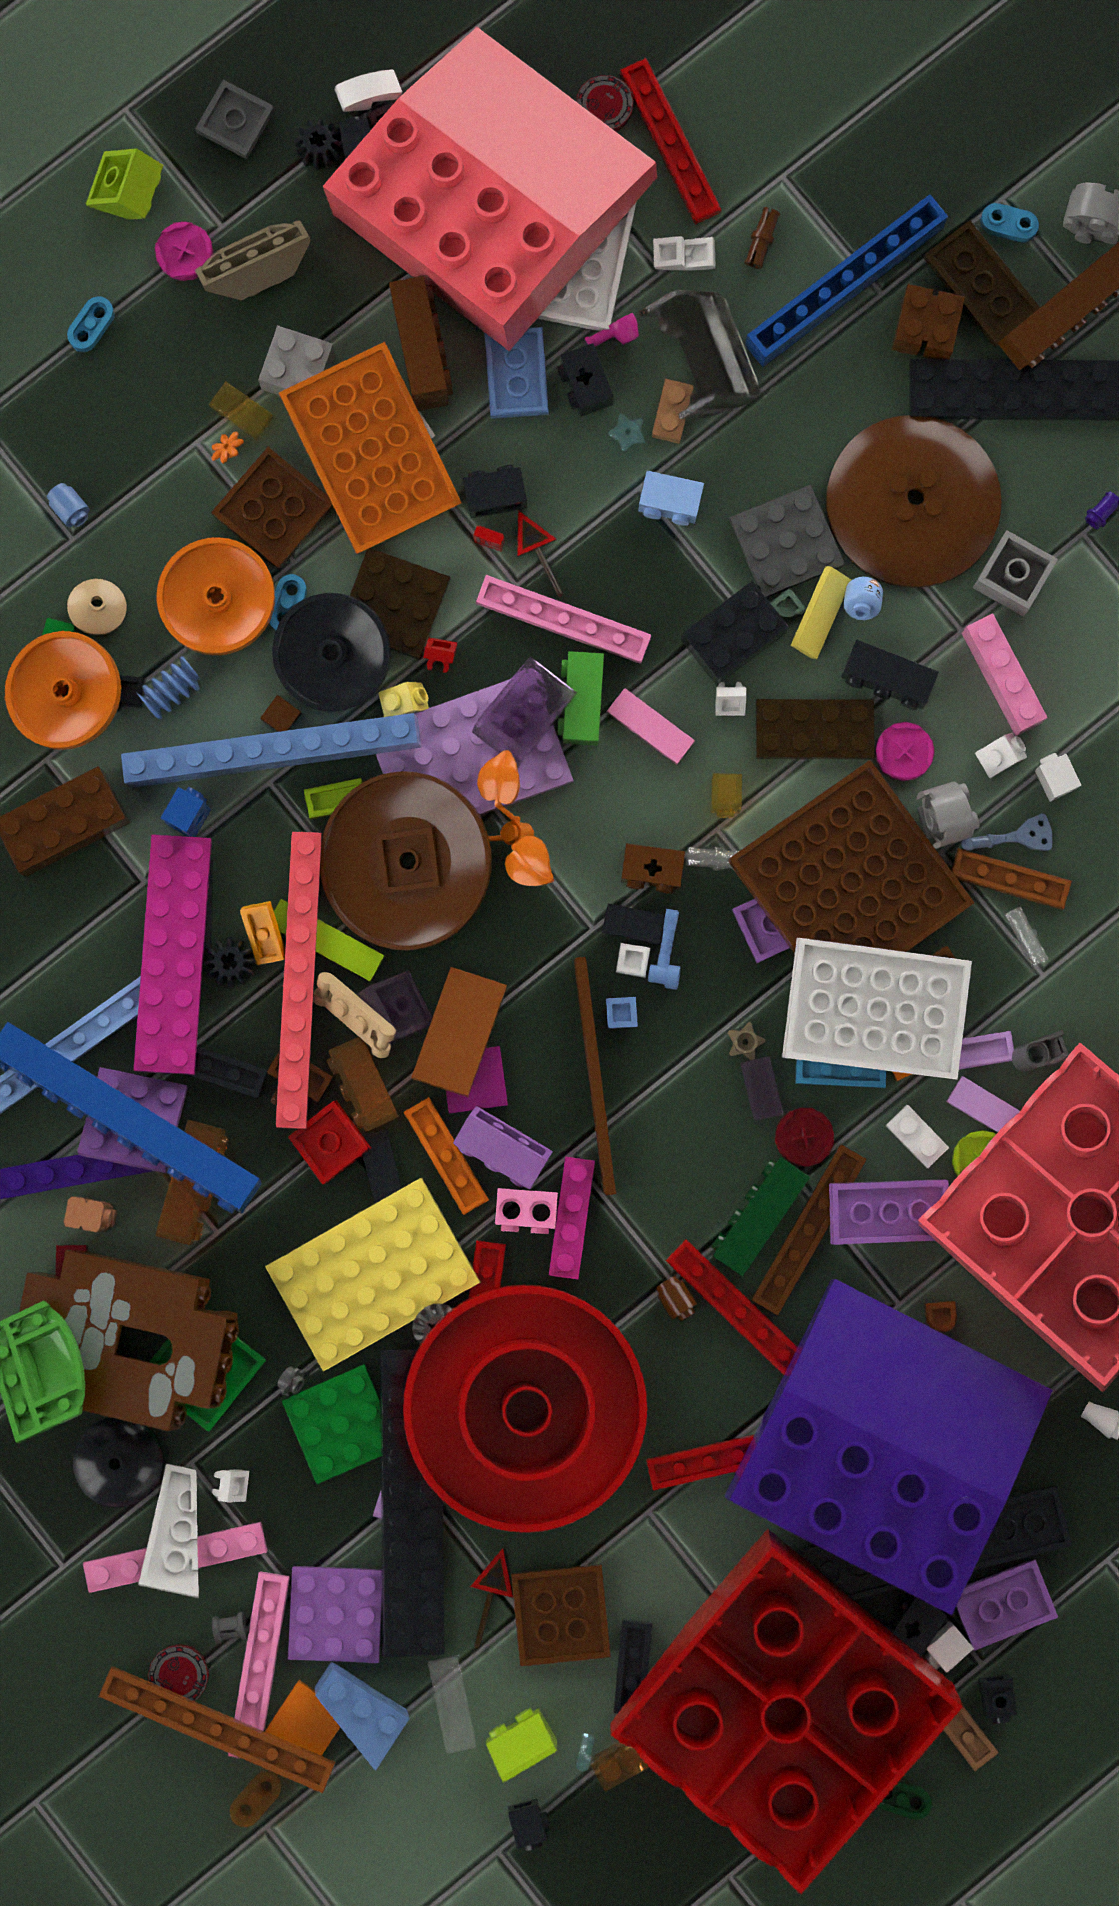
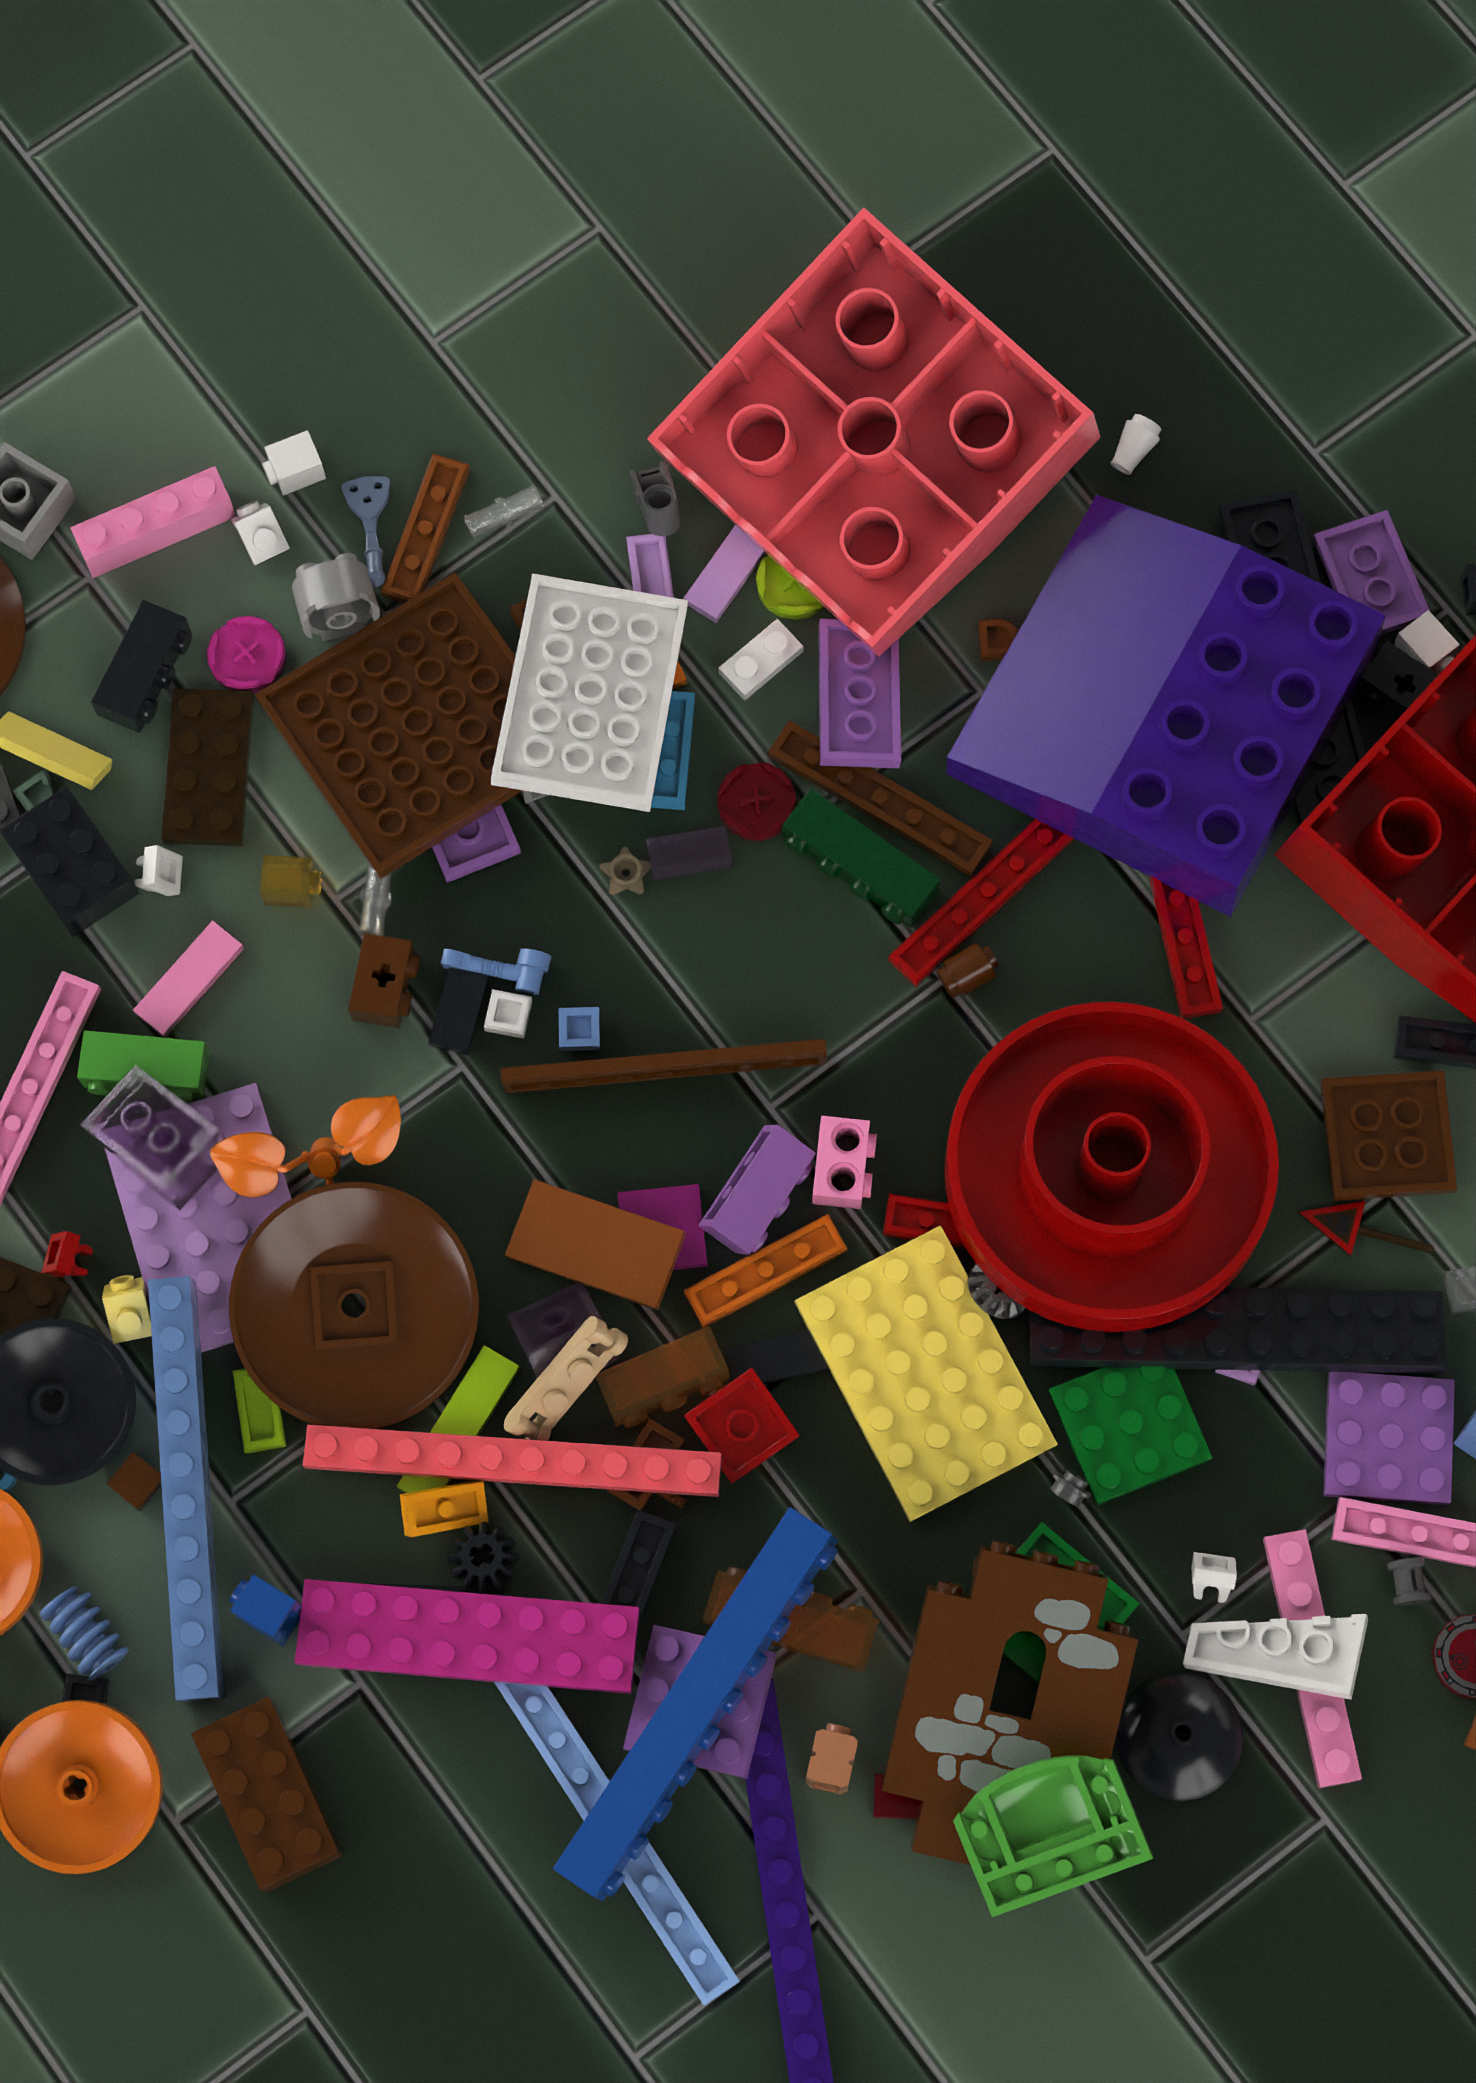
camera: 85 degrees left, 10 degrees down
dark pink plate [549,1157,595,1279] -> none
light blue head [844,577,883,620] -> none

